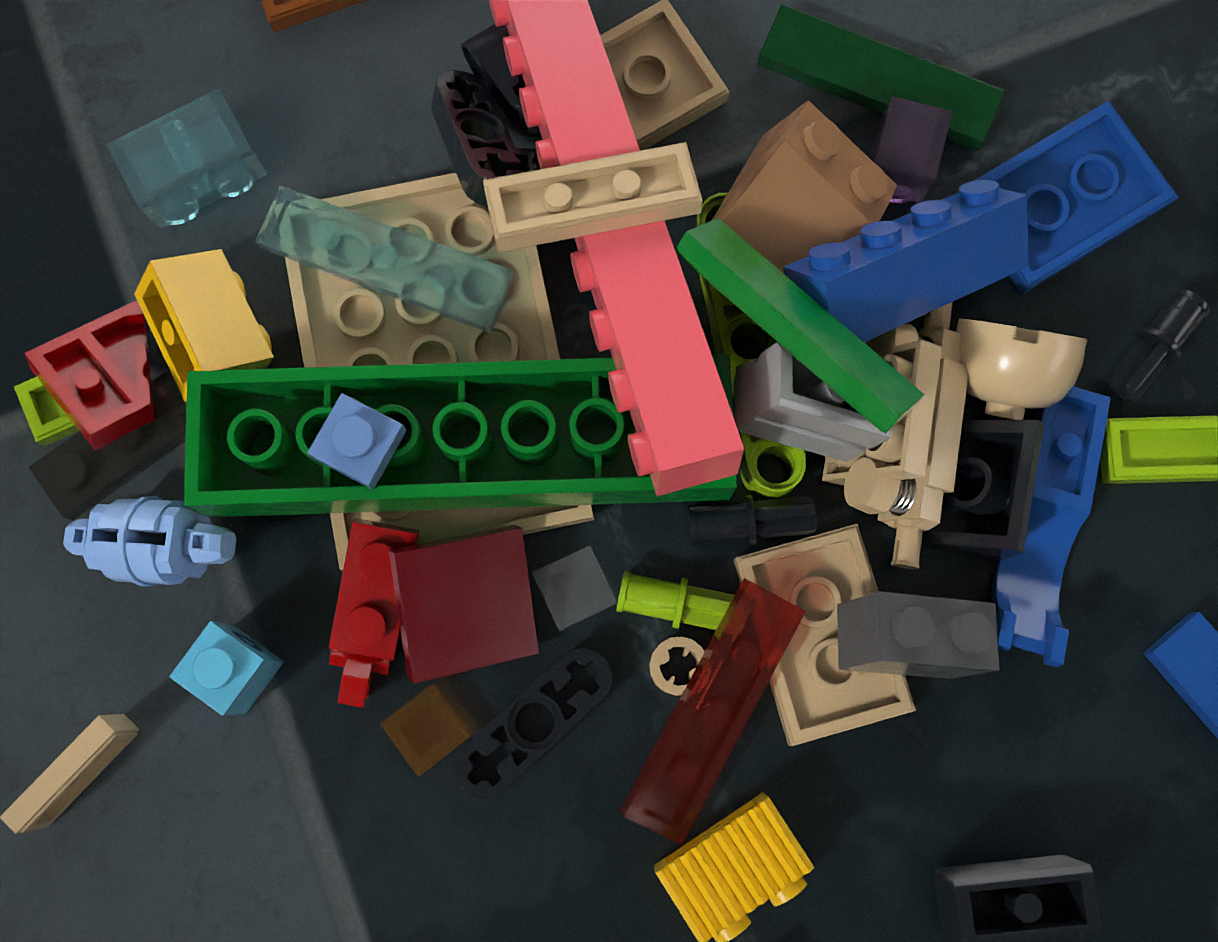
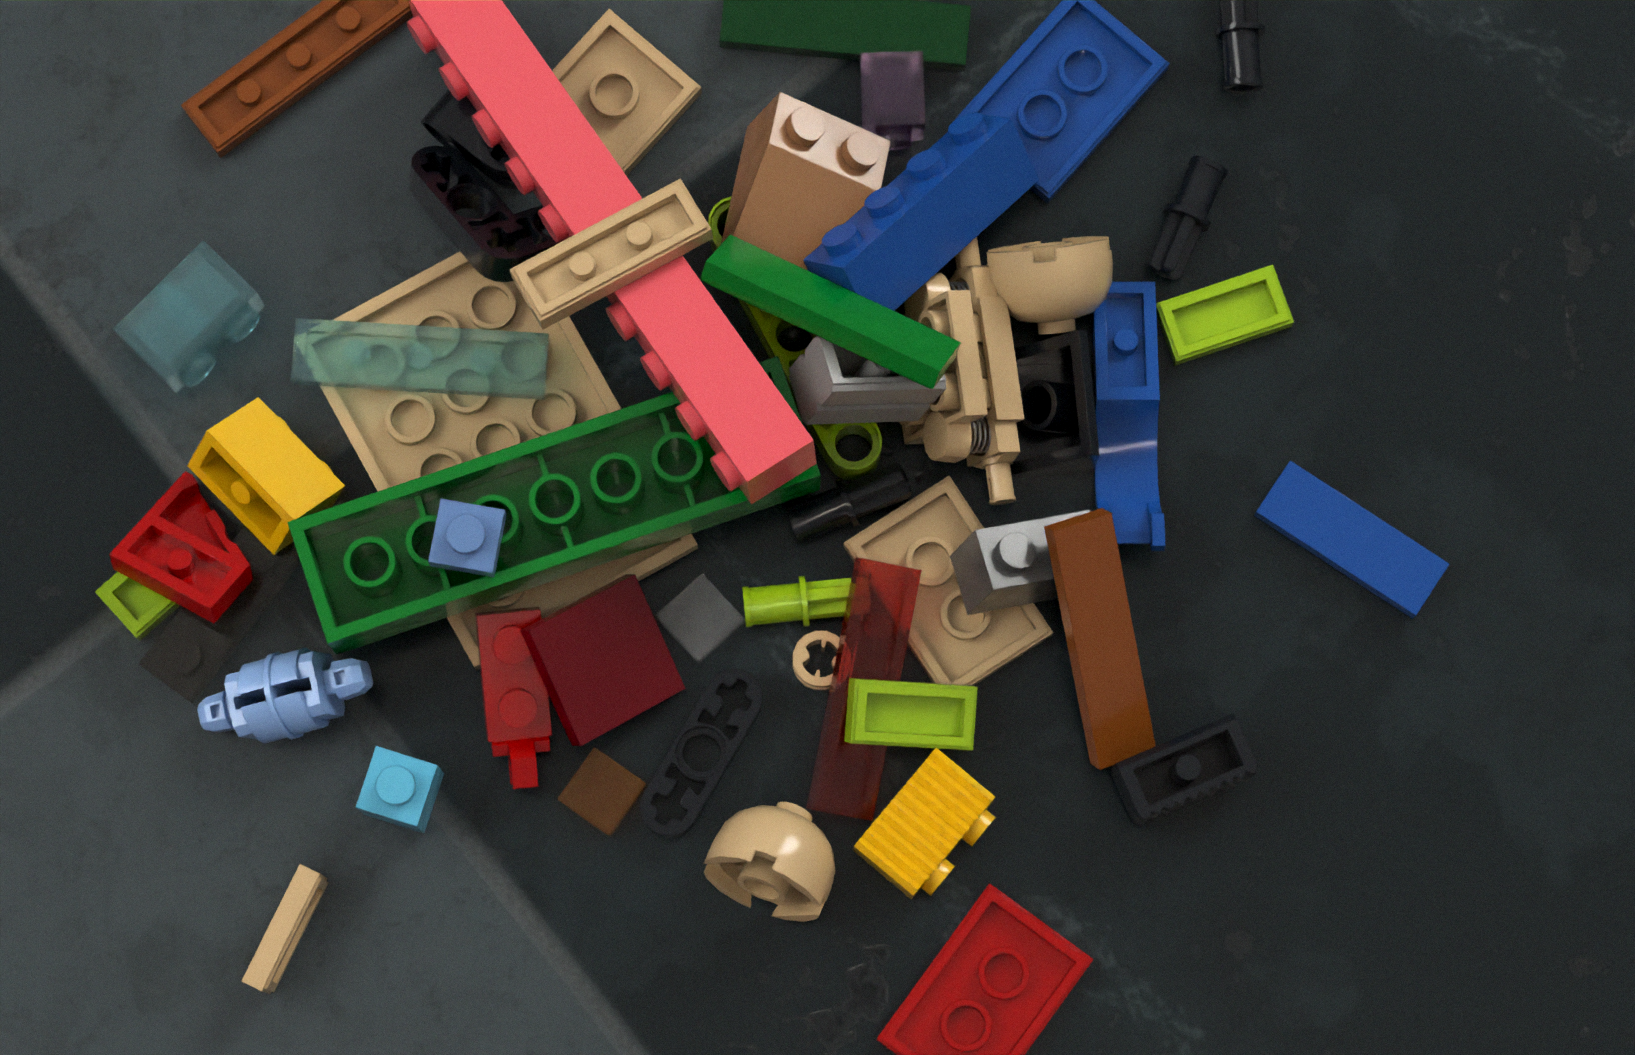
camera: 20 degrees left, 0 degrees up
none -> tan cylinder [703,802,836,922]
none -> lime tile [844,678,978,750]
none -> dark orange tile [1044,508,1156,770]

